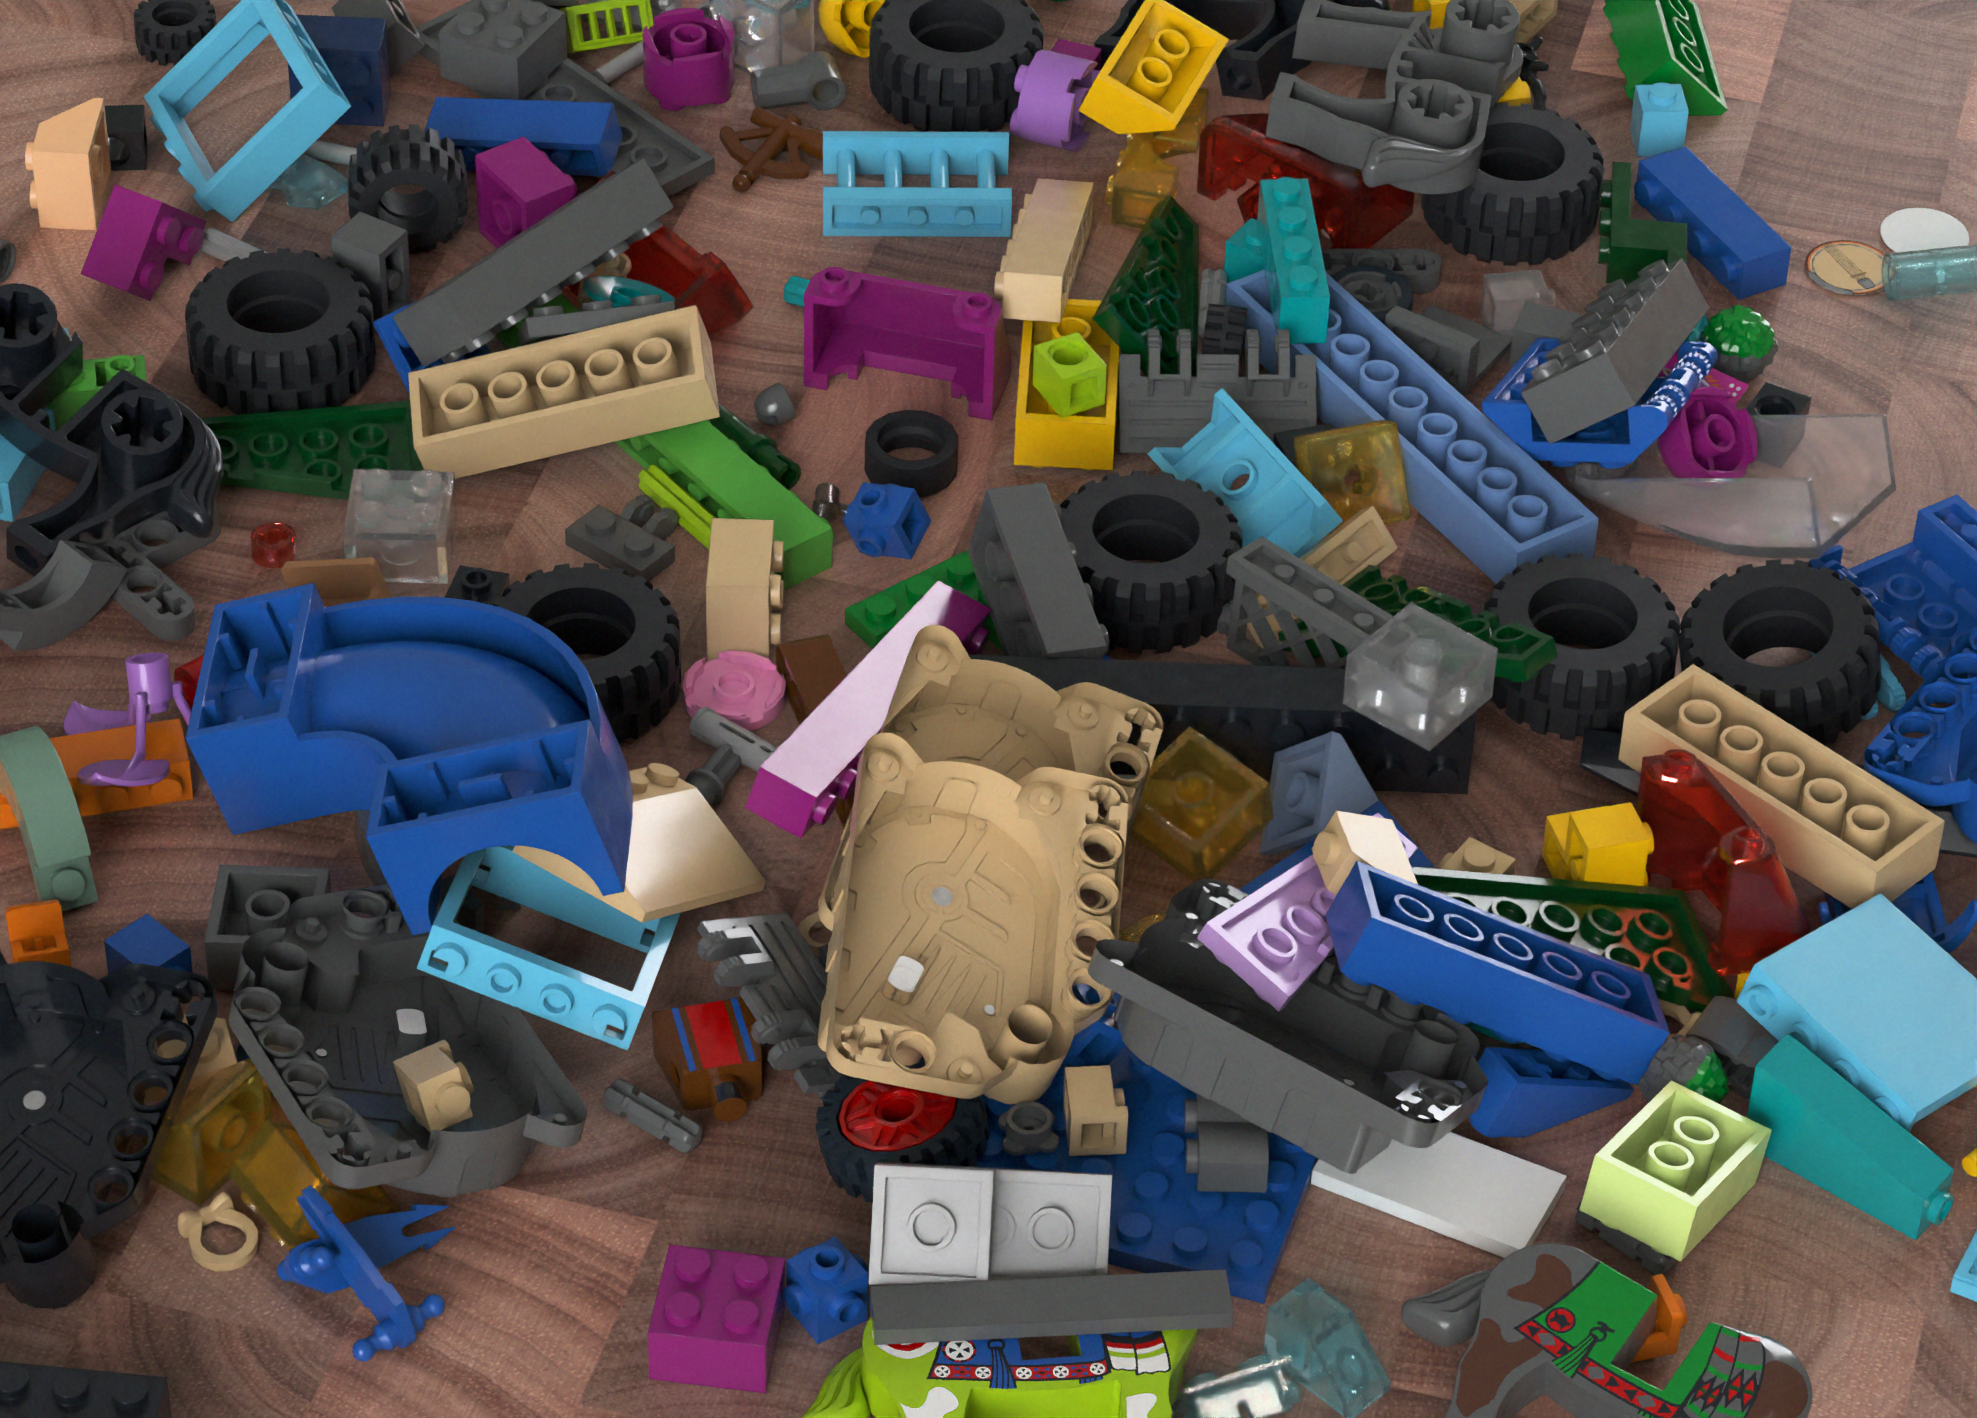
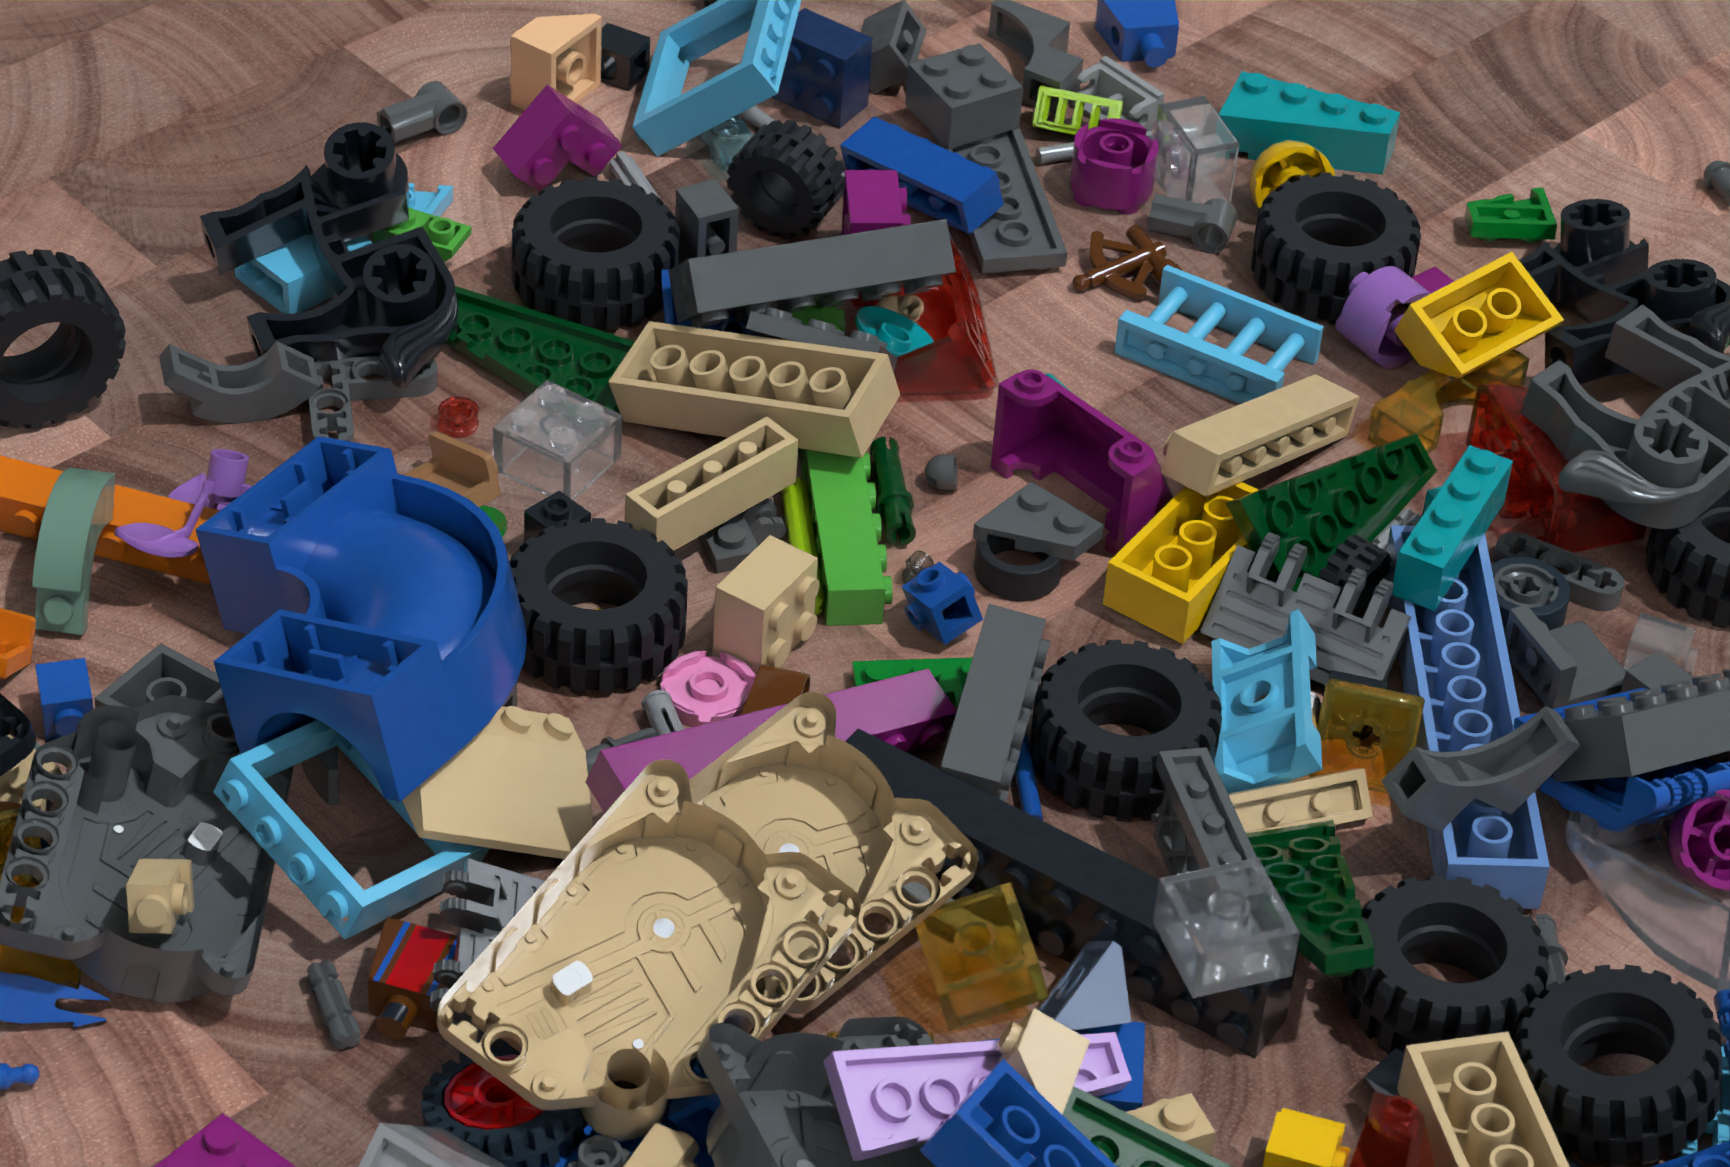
camera: 30 degrees right, 0 degrees up
lime brick [1033,332,1107,418] -> none
none -> tan brick [625,416,798,551]
none -> dark grey wing [973,481,1104,561]
none -> dark grey arch [1381,706,1581,832]

